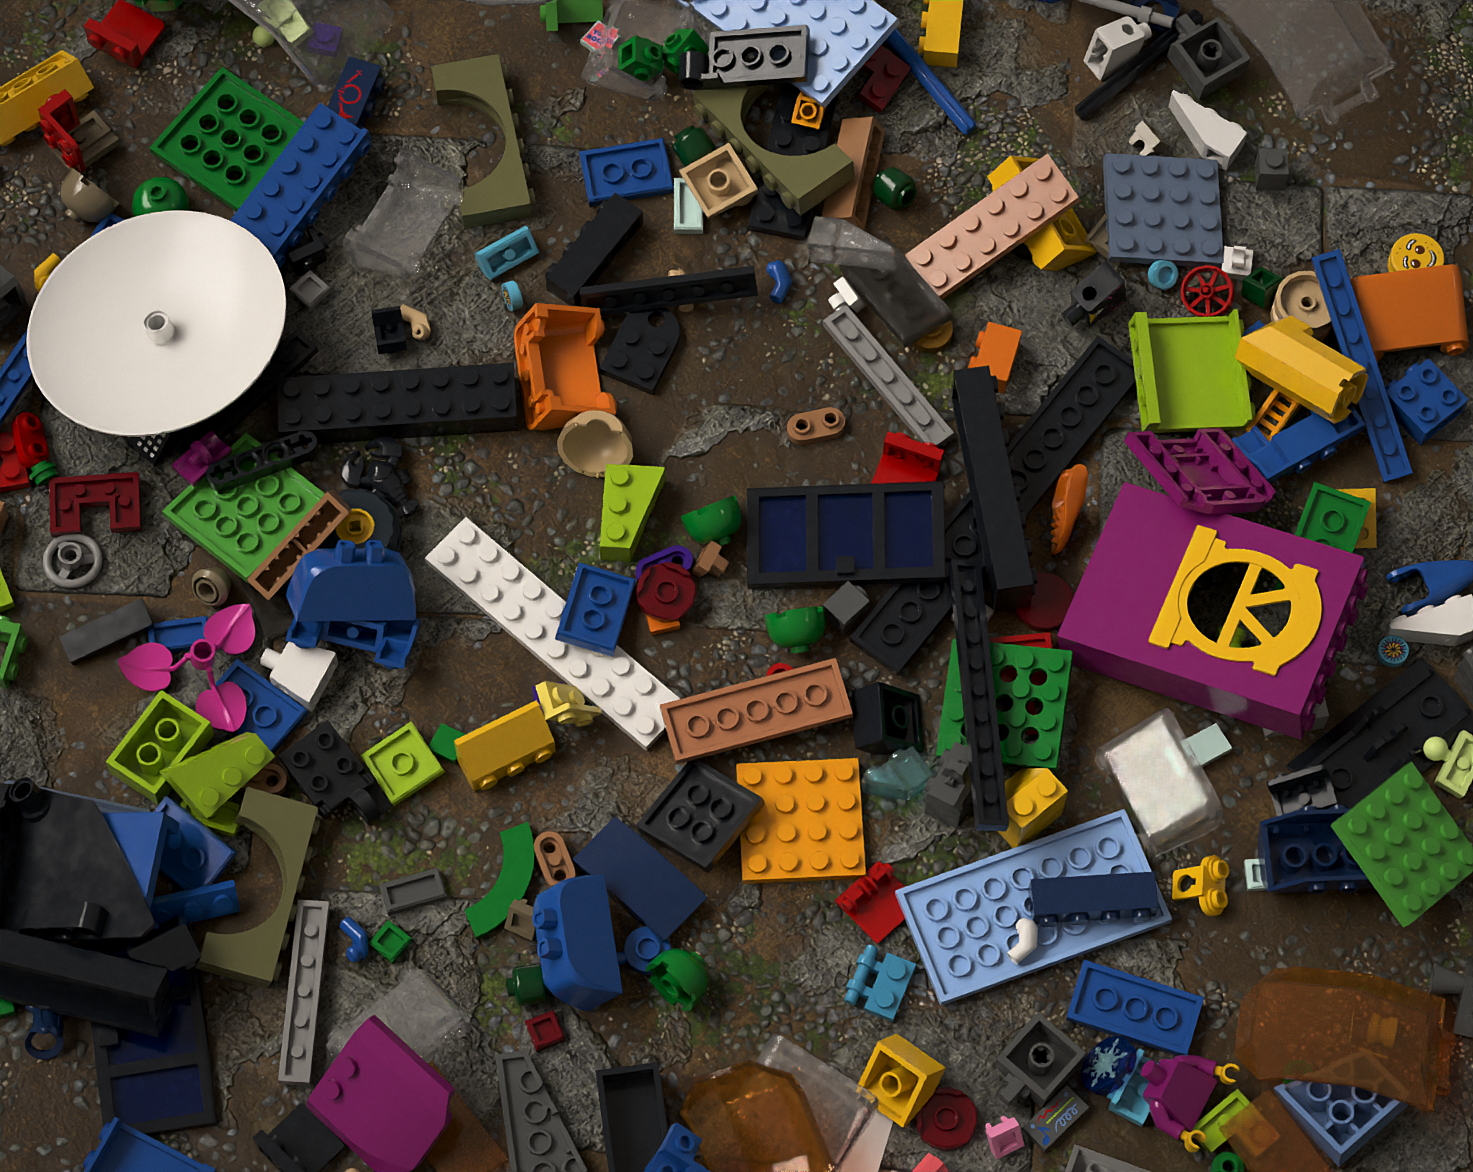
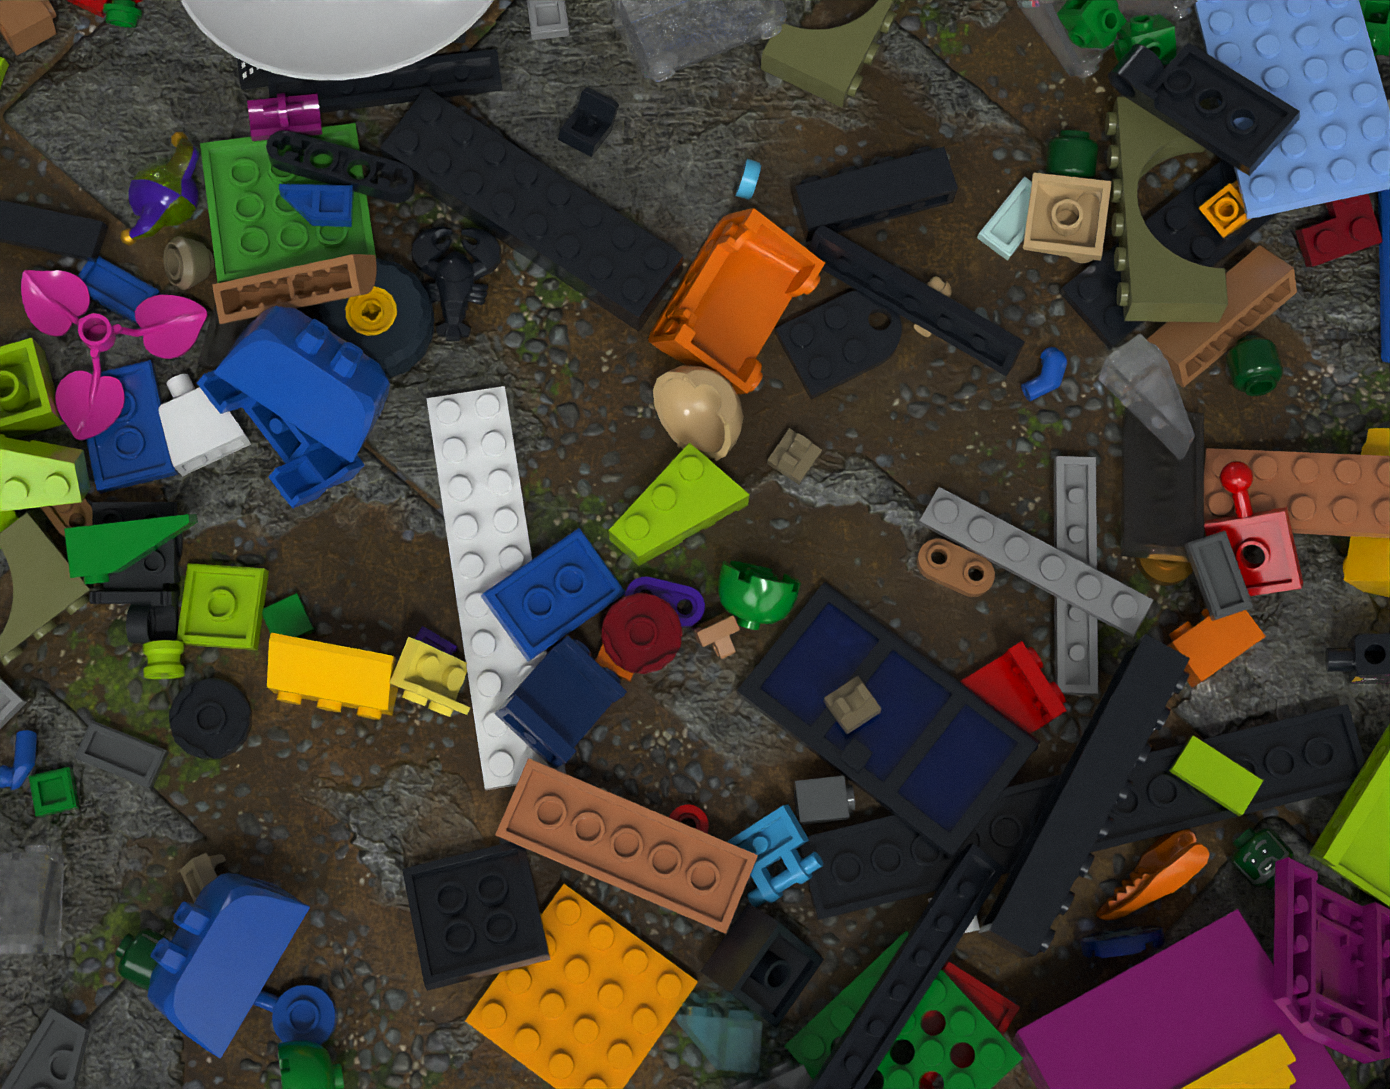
camera: 35 degrees right, 10 degrees up
light grey piece [42,534,103,588] -> none
dark red plate [49,472,142,538] -> none
tan arm [400,304,431,341] -> none
green tile [464,822,535,940] -> none
medium azure brick [474,226,540,280] -> none
dark red tile [525,1010,565,1052] -> none
medium nougat plate [534,831,576,888] -> none
dark blue slope [572,817,707,943] -> none
blue tile [579,138,674,207] -> none
green cylinder [764,606,825,654] -> none
white tile [828,277,866,313] -> none
dark red tile [1014,572,1073,632] -> none
none -> green slope [64,514,198,585]
none -> piece [120,132,199,246]
none -> lime wheel [142,640,185,679]
none -> black tile [169,678,252,760]
none -> blue tile [279,184,354,227]
none -> dark blue panel [494,636,627,769]
none -> dark azure plate [727,804,823,908]
none -> dark tan tile [767,428,822,485]
none -> dark tan tile [824,676,881,734]
none -> light grey plate [919,487,1153,638]
none -> clear blue tile [1079,925,1165,958]
none -> lime tile [1169,735,1263,816]
none -> dark grey tile [1184,531,1253,621]
none -> red plate [1204,461,1304,596]
none -> dark green head [1231,827,1294,890]

